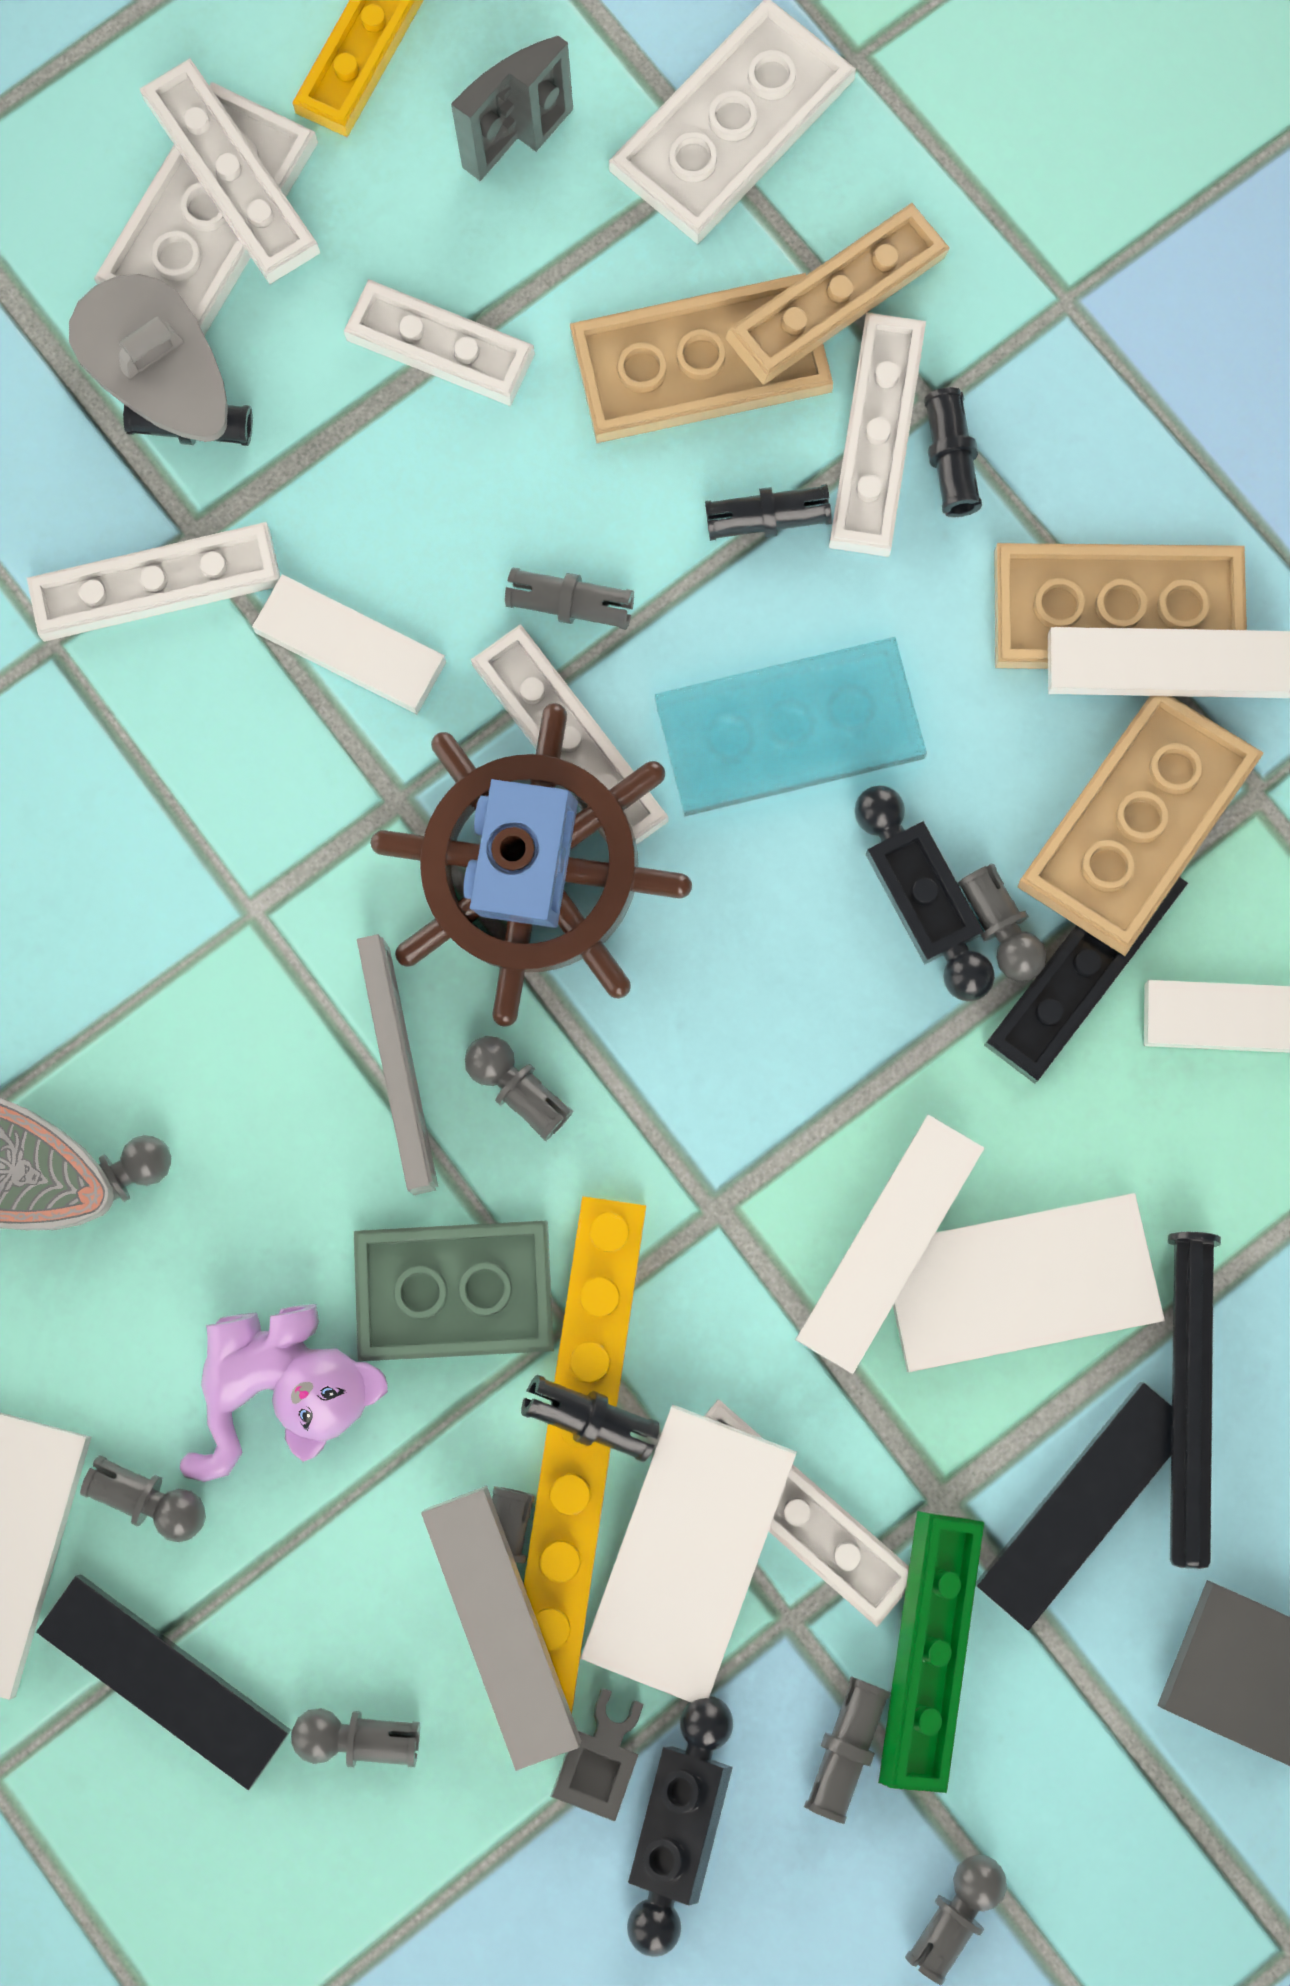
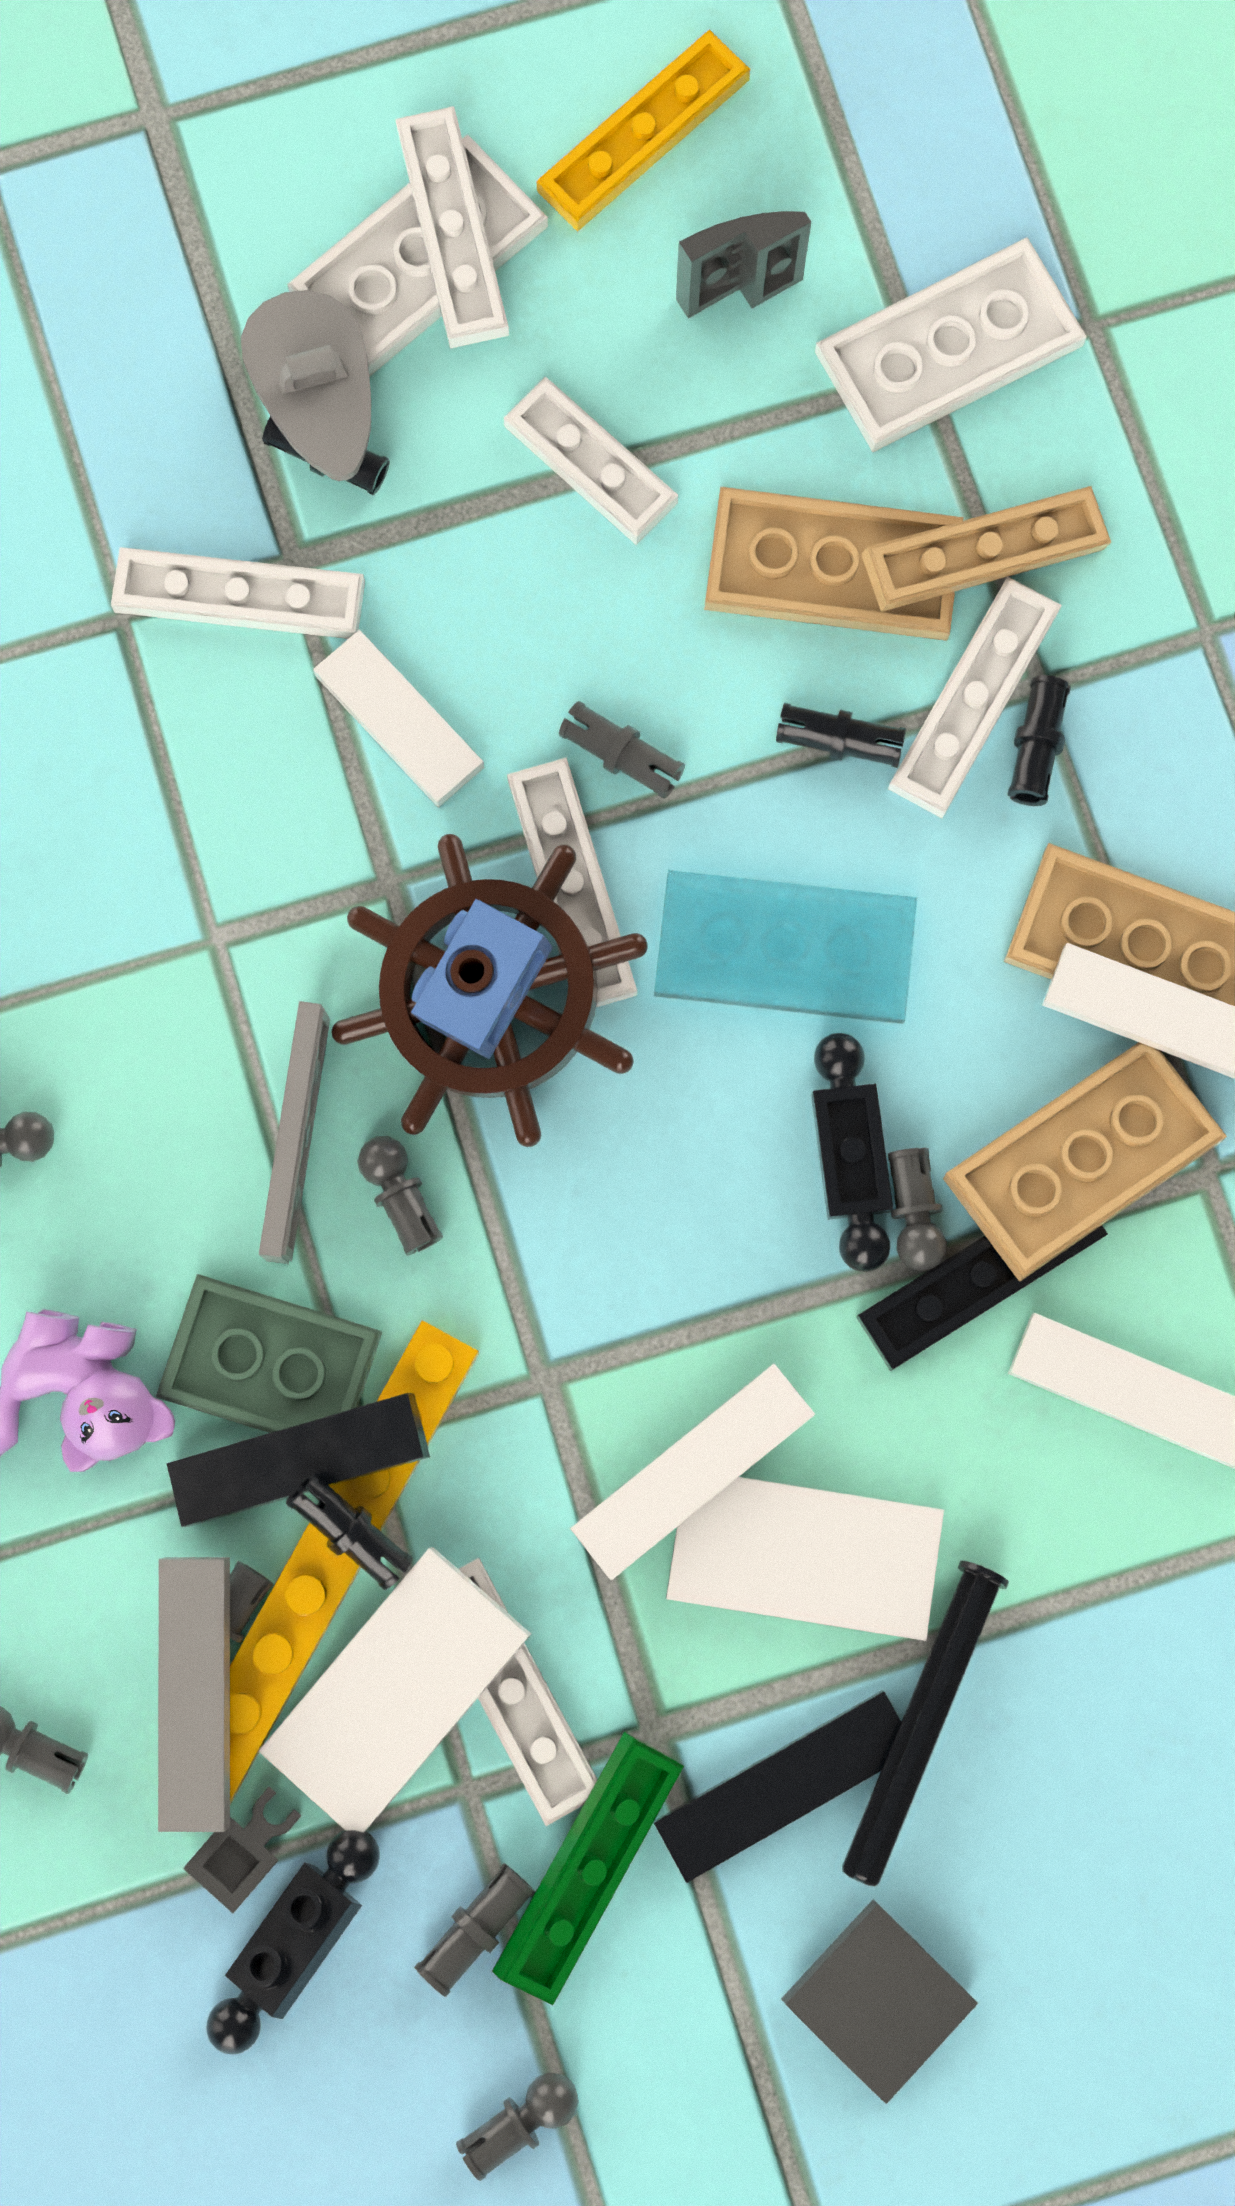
camera: 15 degrees right, 0 degrees up
none -> black tile [166,1393,430,1527]

